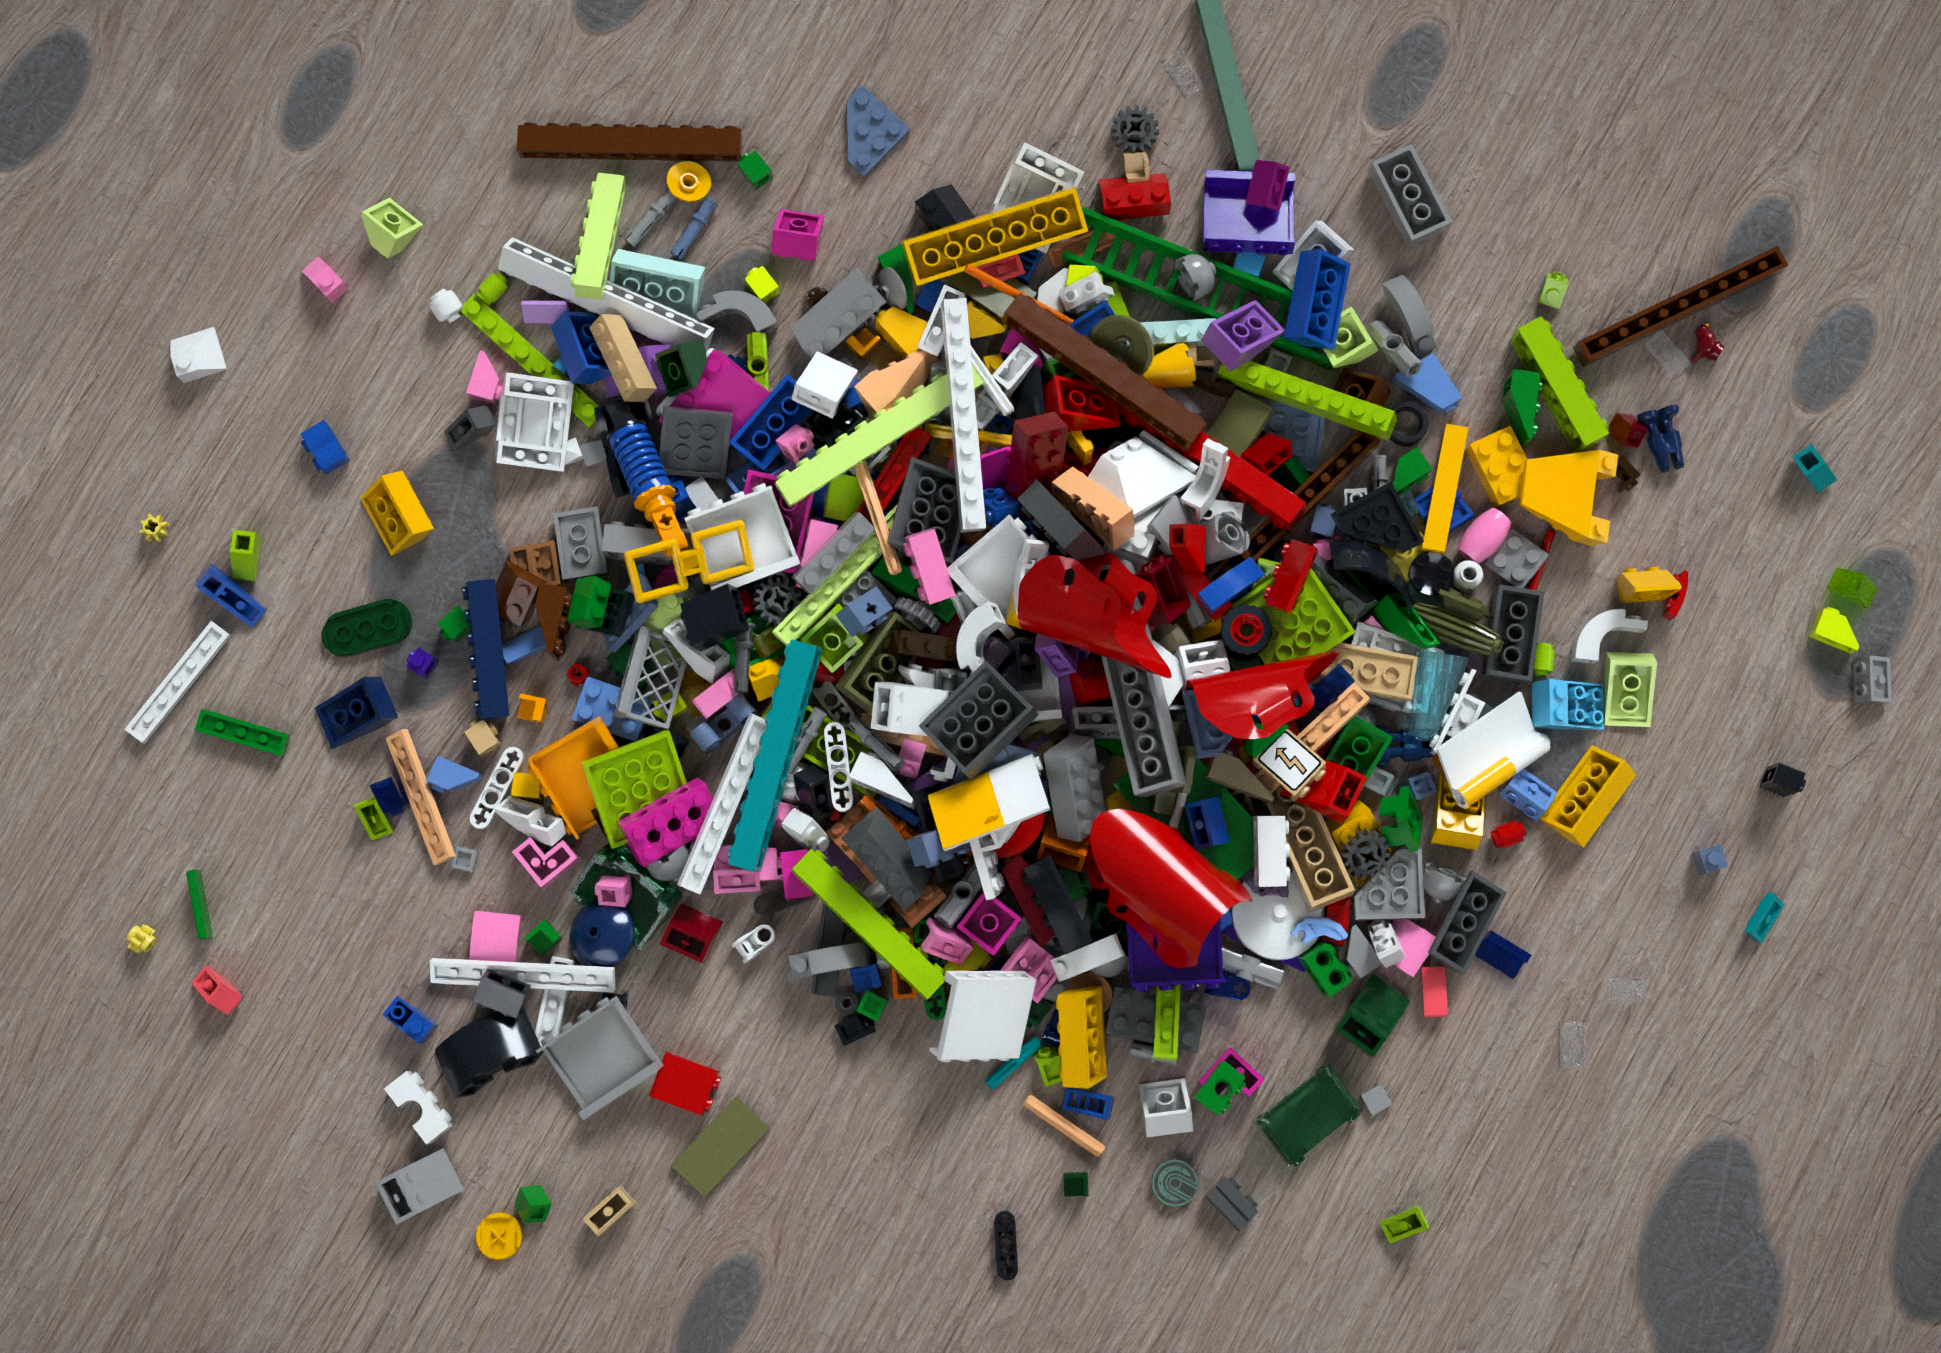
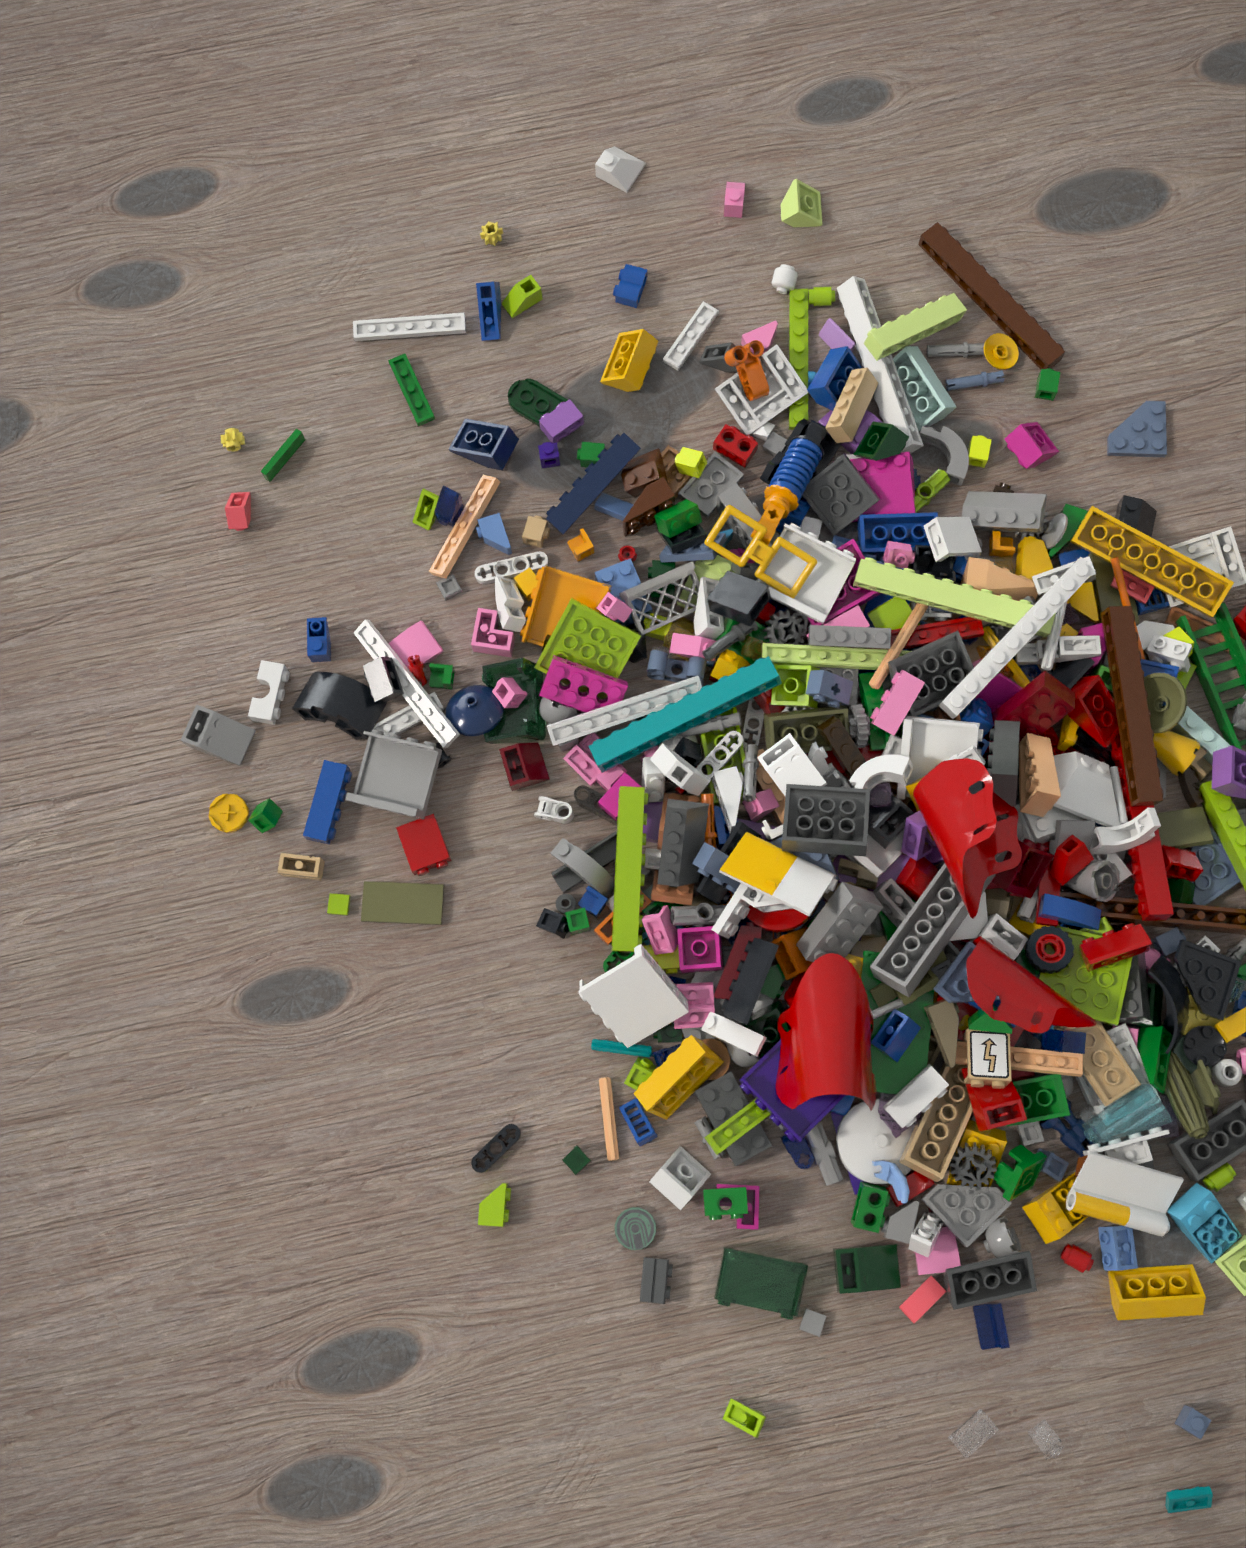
camera: 55 degrees right, 5 degrees down
none -> blue brick [303,760,352,845]
none -> lime tile [327,893,351,916]
none -> red pin [407,655,427,686]
none -> lime slope [478,1183,511,1227]
none -> medium lavender brick [539,399,584,443]
none -> bright pink brick [597,592,633,623]
none -> white slope [650,743,711,796]
none -> white tile [663,301,719,371]
none -> neon yellow brick [675,447,707,478]
none -> red brick [713,424,758,468]
none -> orange piece [724,340,769,401]

